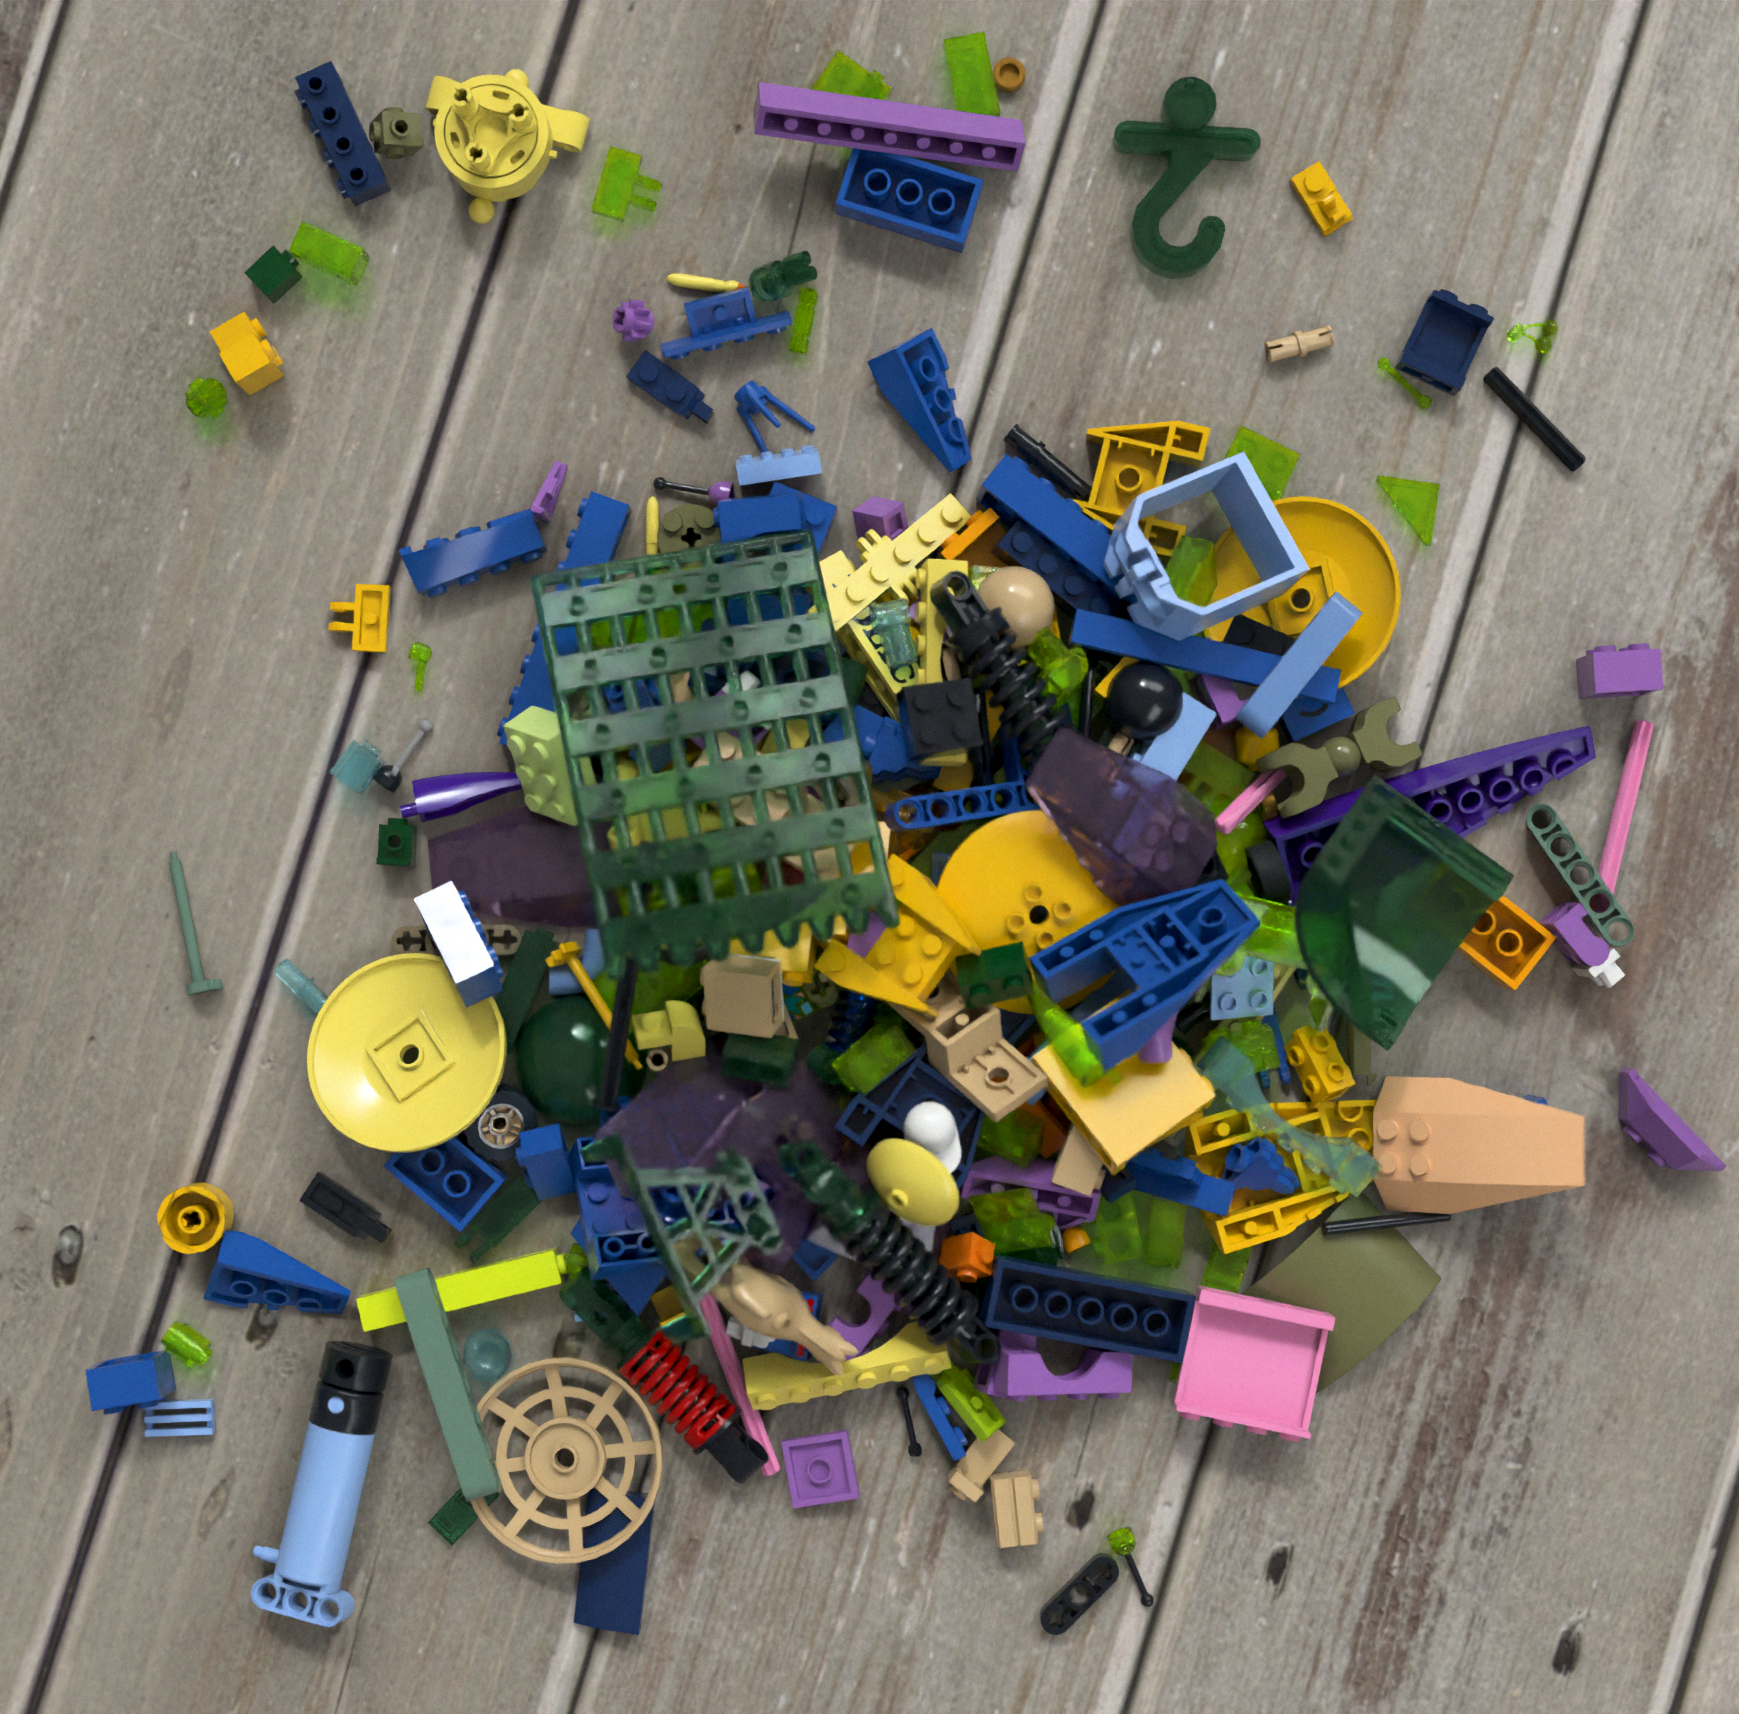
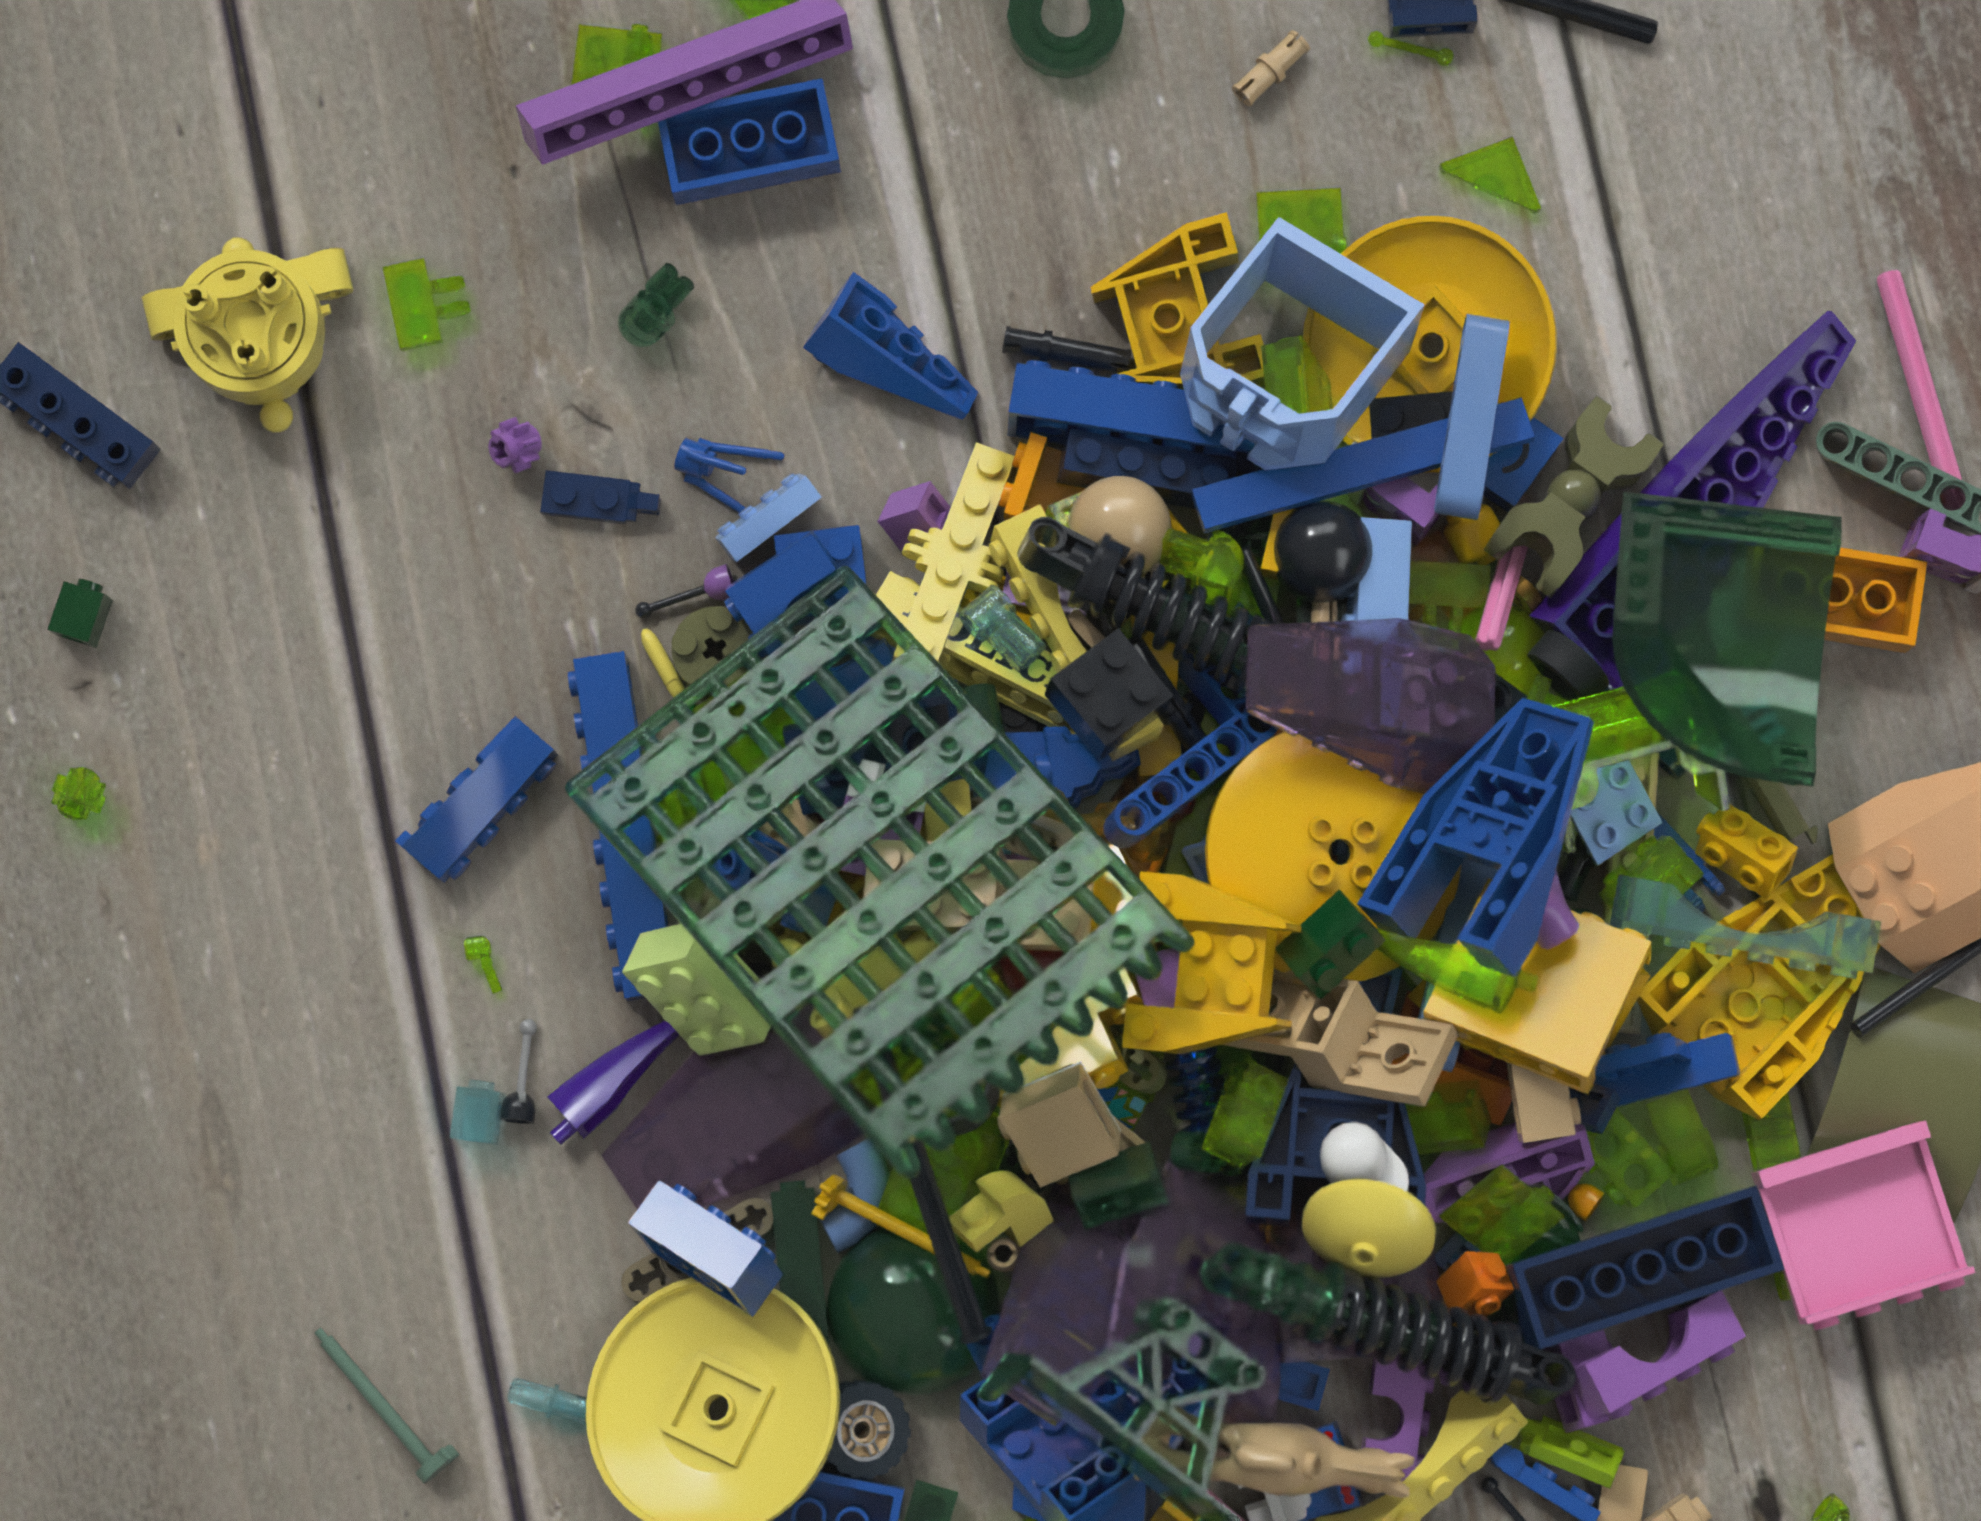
camera: 25 degrees left, 5 degrees down
yellow brick [210,312,285,395] -> none
clear neon green brick [289,221,370,286] -> none
yellow hinge [328,584,391,653] -> none
olive brick [369,107,423,159] -> none
dark green brick [376,818,417,866] -> none
blue brick [516,1123,576,1201] -> none
medium lavender tile [530,461,568,523] -> none
blue bracket [660,287,792,360] -> none
light yellow piece [666,273,745,293] -> none
clear neon green axle [789,288,818,354] -> none
blue rock [1221,1136,1301,1194] -> none
medium lavender brick [1576,643,1664,699] -> none

